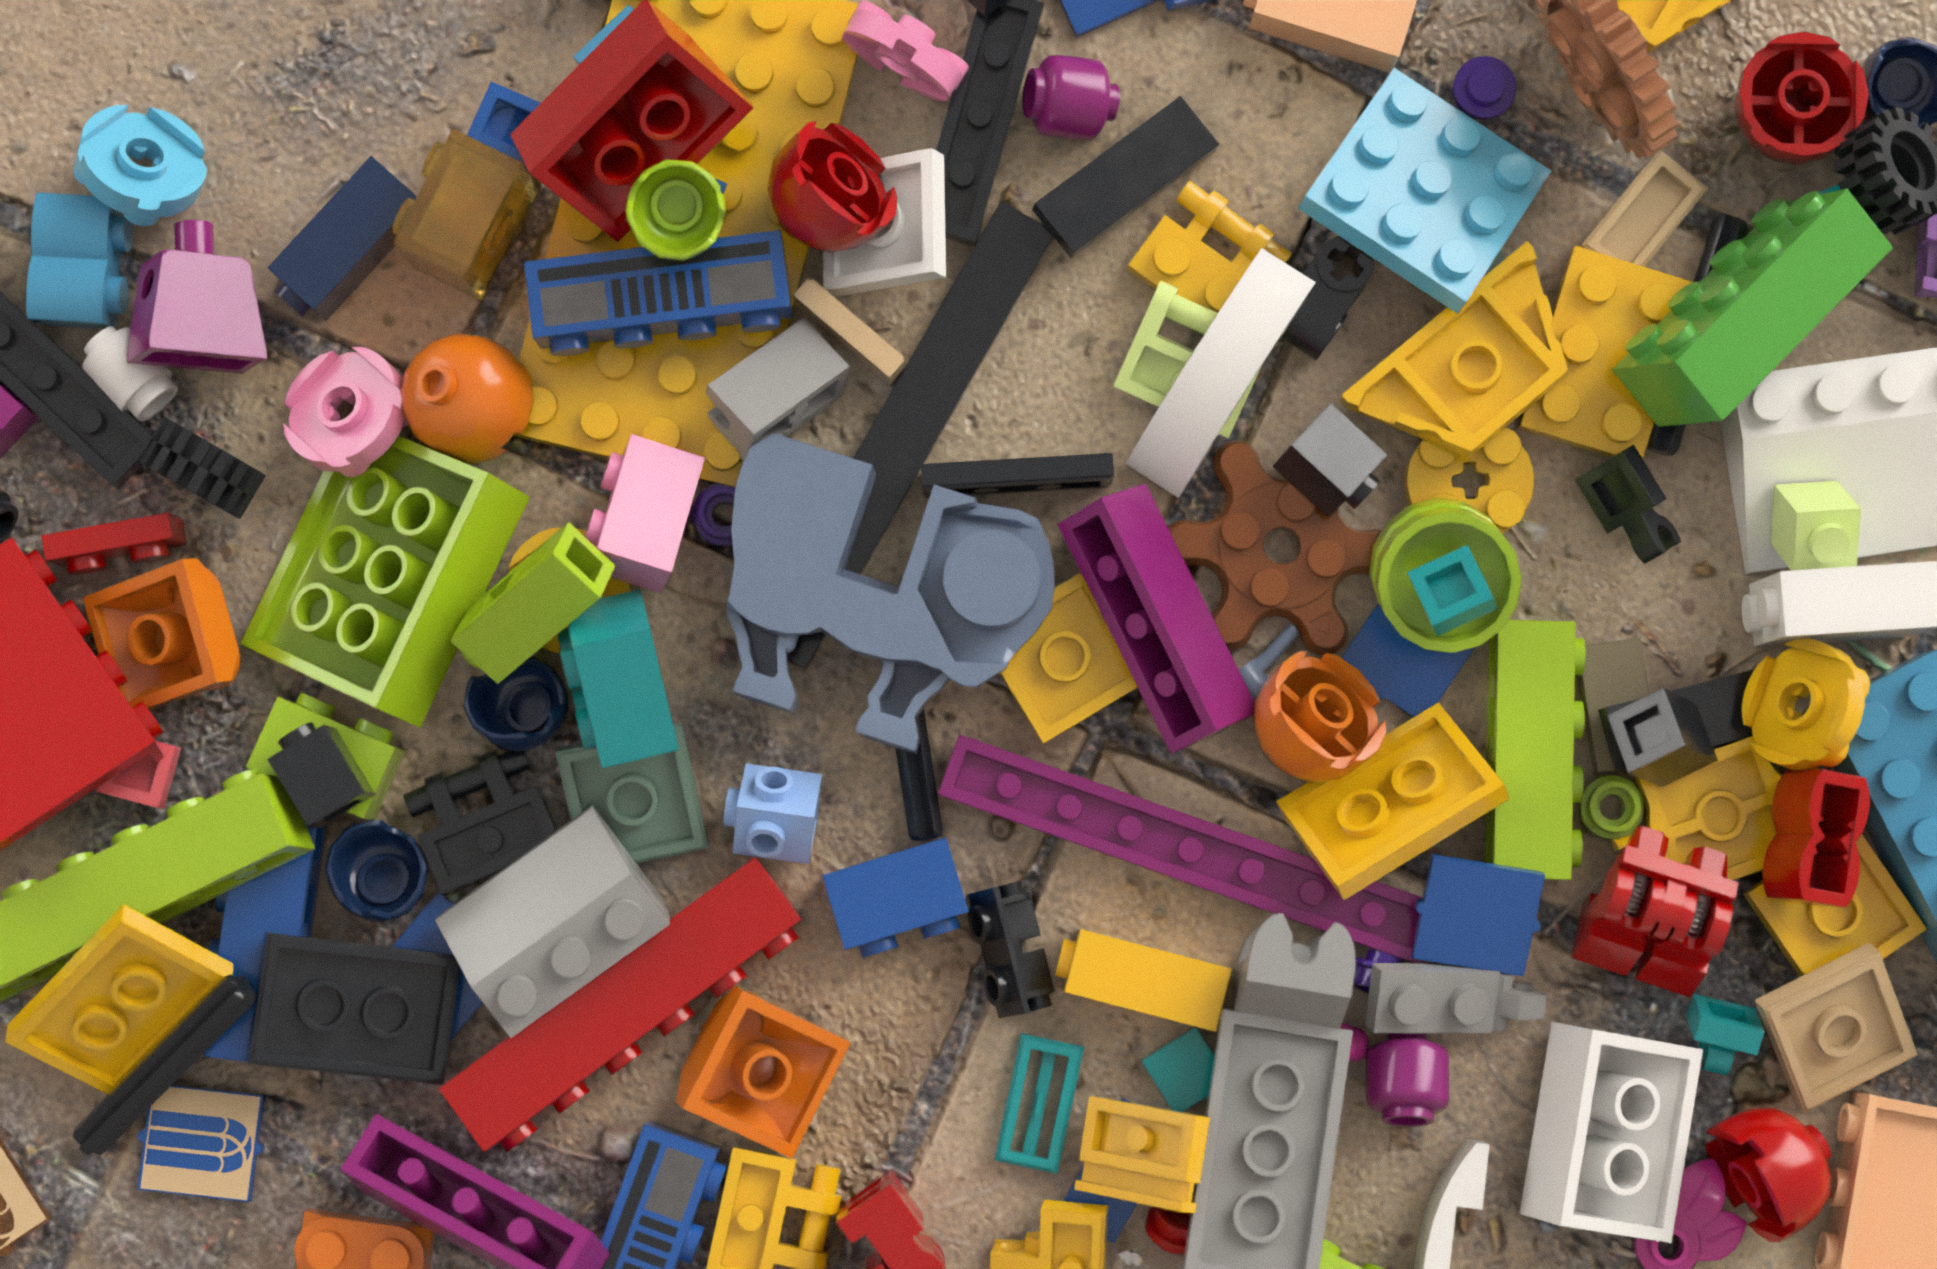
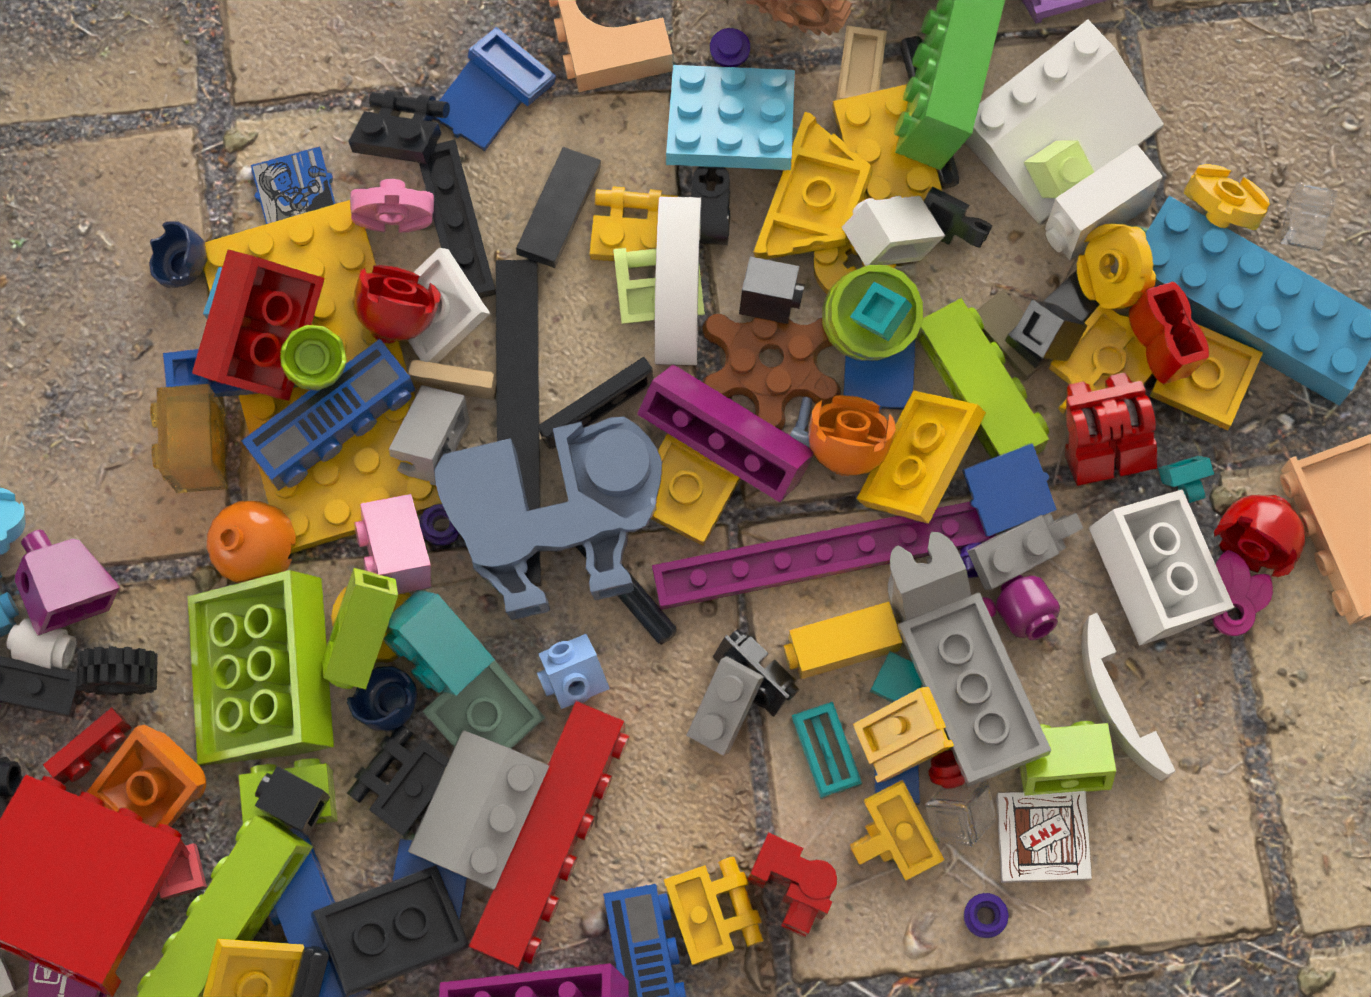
camera: 25 degrees left, 10 degrees down
dark blue brick [267,156,428,321] -> none
bright pink plate [283,347,407,477] -> none
dark blue hair [325,819,429,923] -> none
orange slope [676,986,851,1158] -> none
blue brick [822,837,969,958] -> none
magenta head [1022,55,1120,140] -> none
lime plate [1579,775,1645,839] -> none
tan tile [1755,943,1918,1113] -> none
none -> light grey plate [686,656,764,756]
none -> white brick [842,196,945,266]

